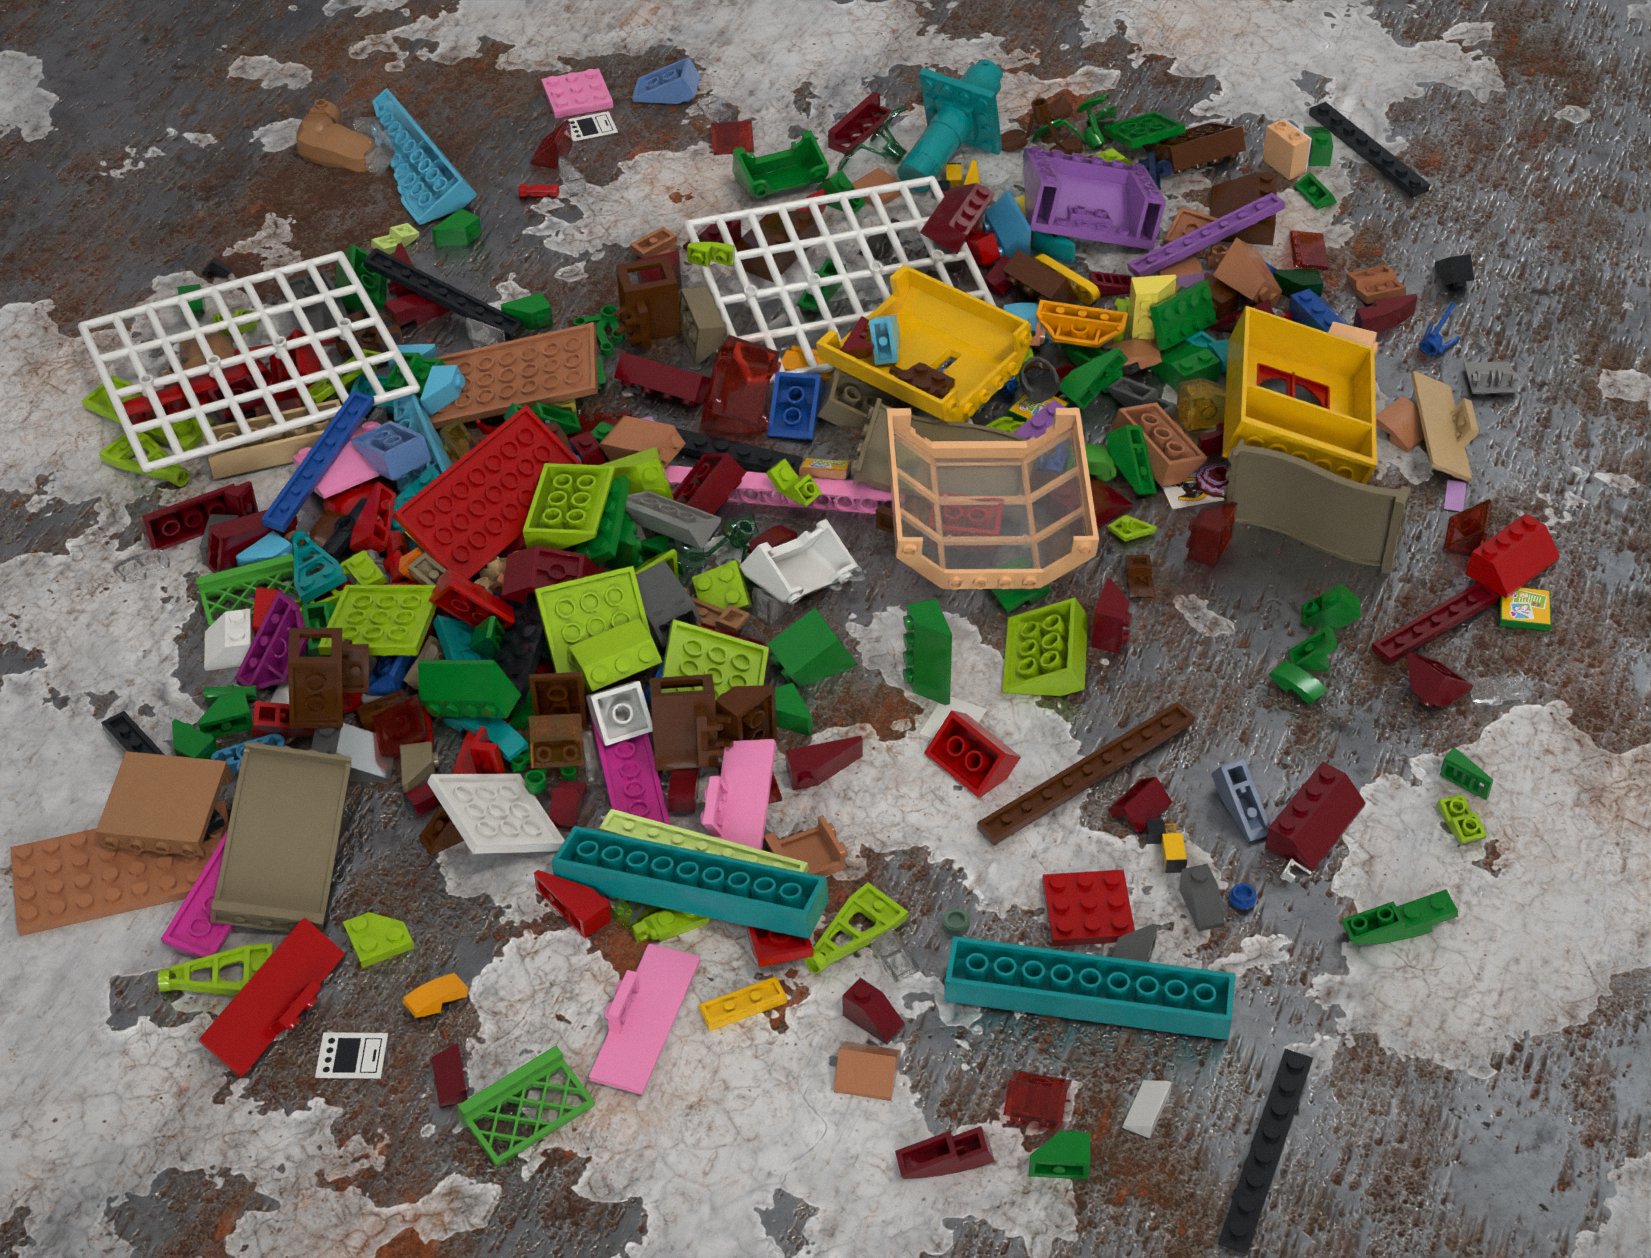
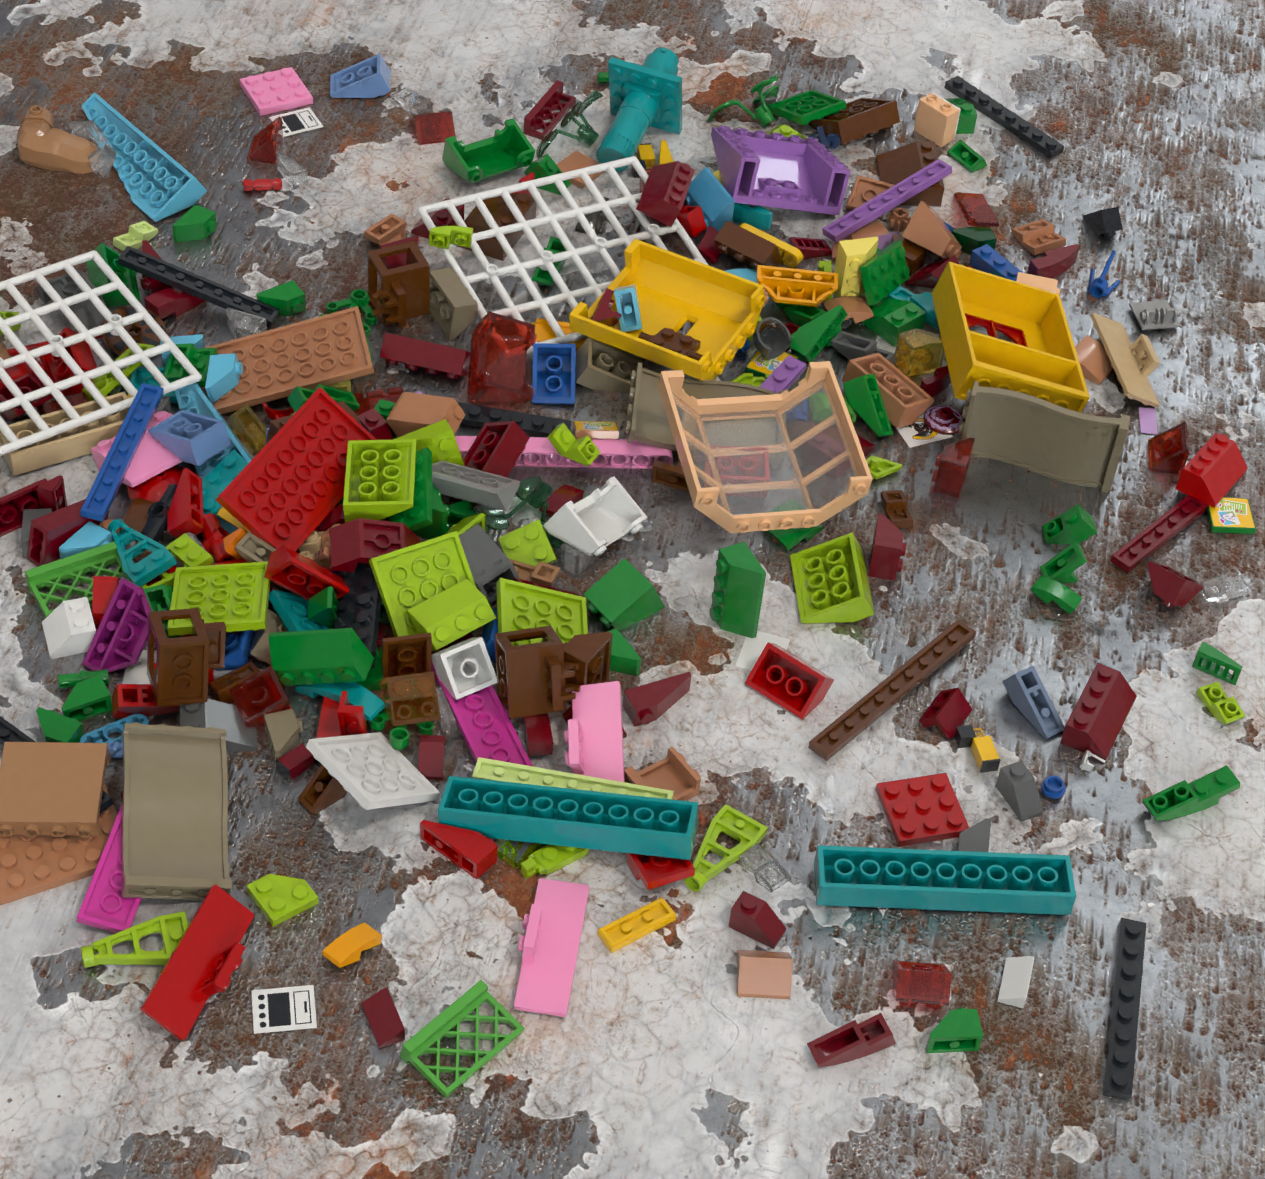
camera: 15 degrees left, 0 degrees up
sand green tile [942,908,970,936] -> none
reddish brown plant [1001,95,1083,155] -> none

